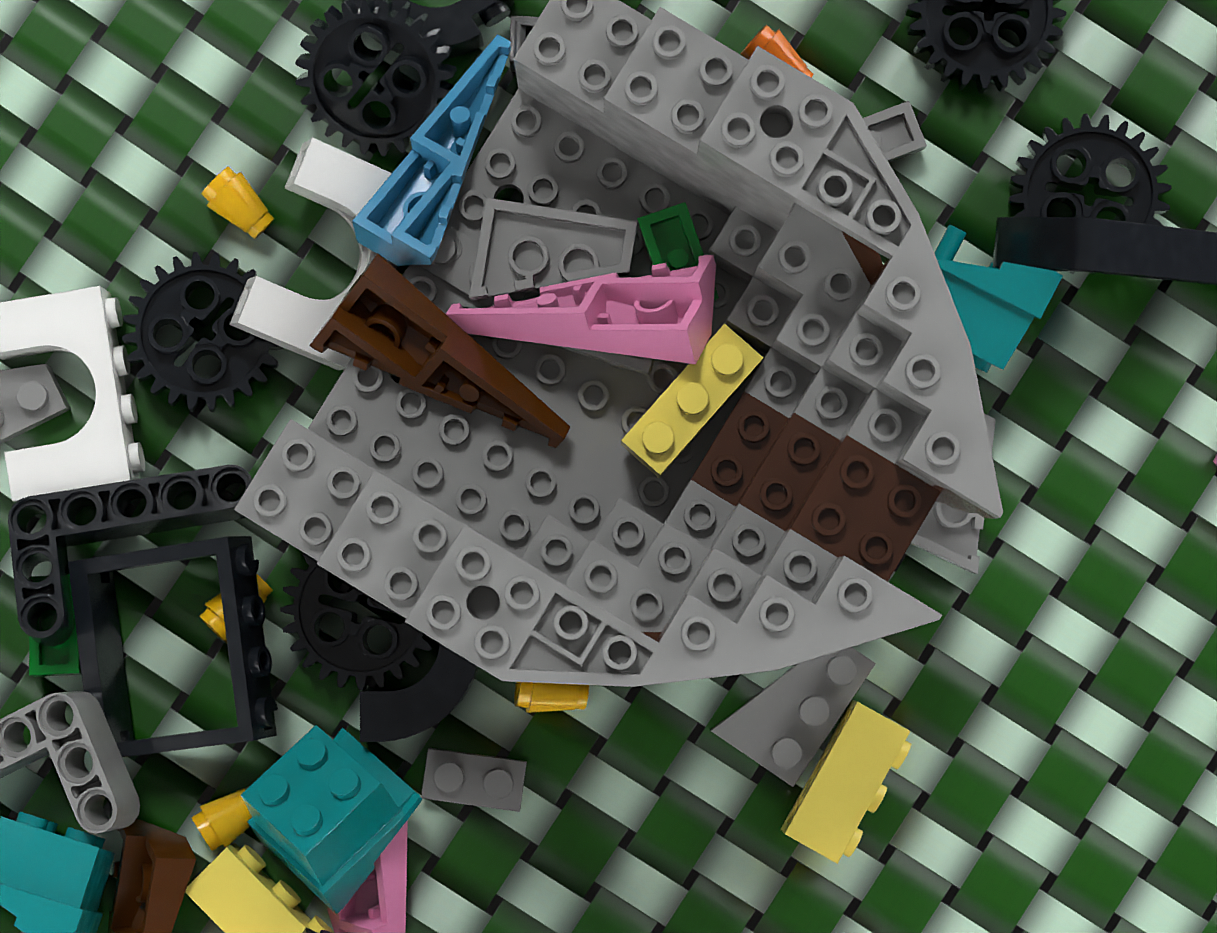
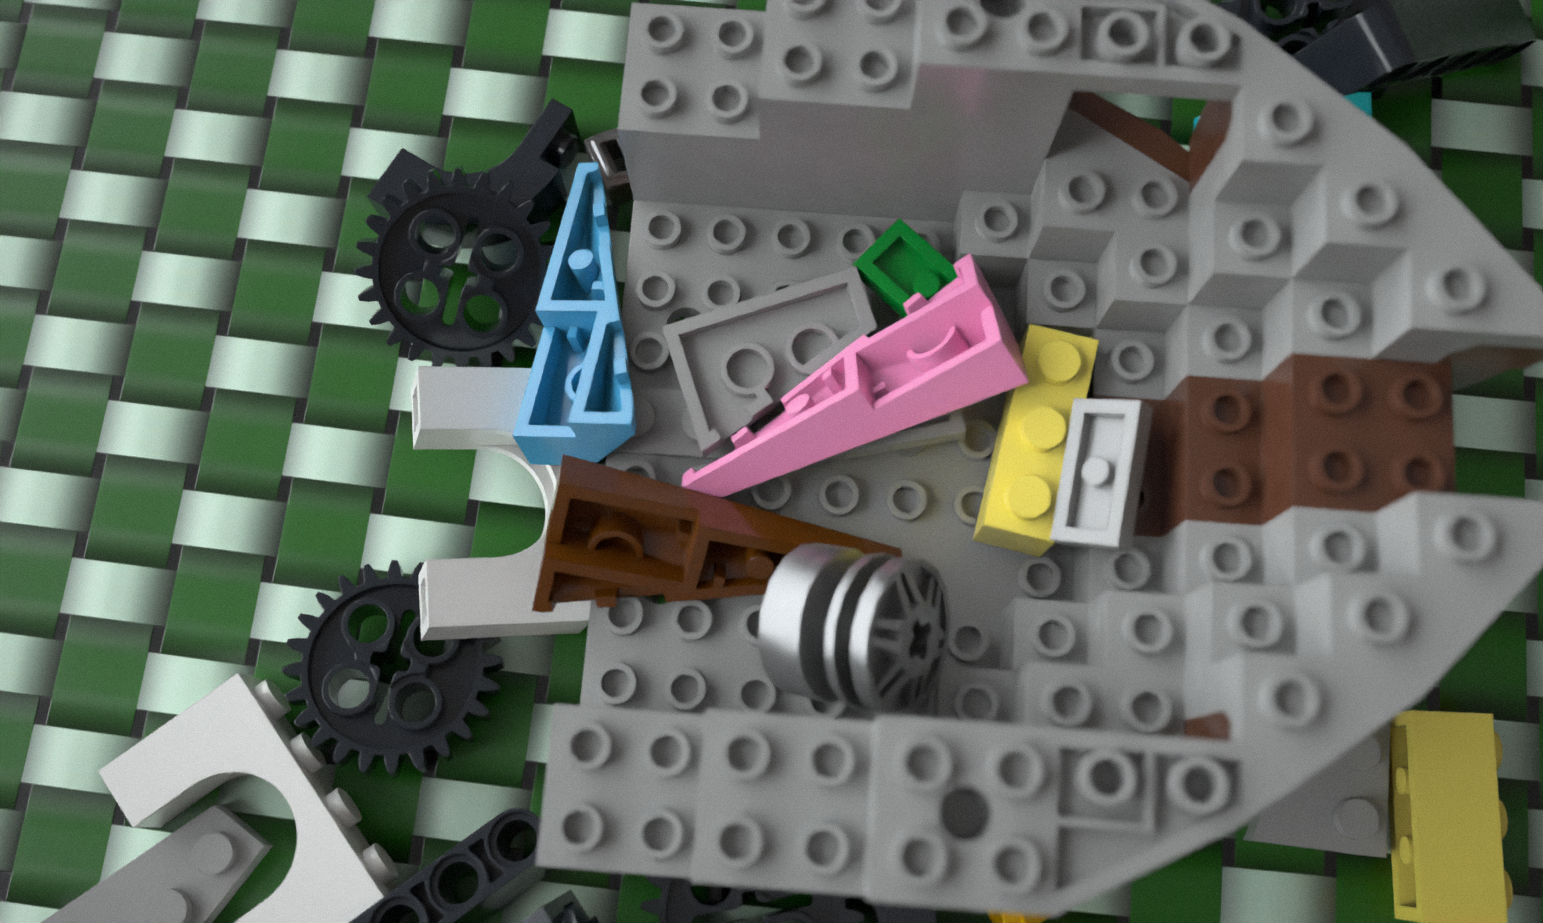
camera: 25 degrees left, 10 degrees down
yellow cone [201,166,275,239] -> none
none -> flat silver wheel [758,543,950,716]
none -> plate [1050,398,1153,552]

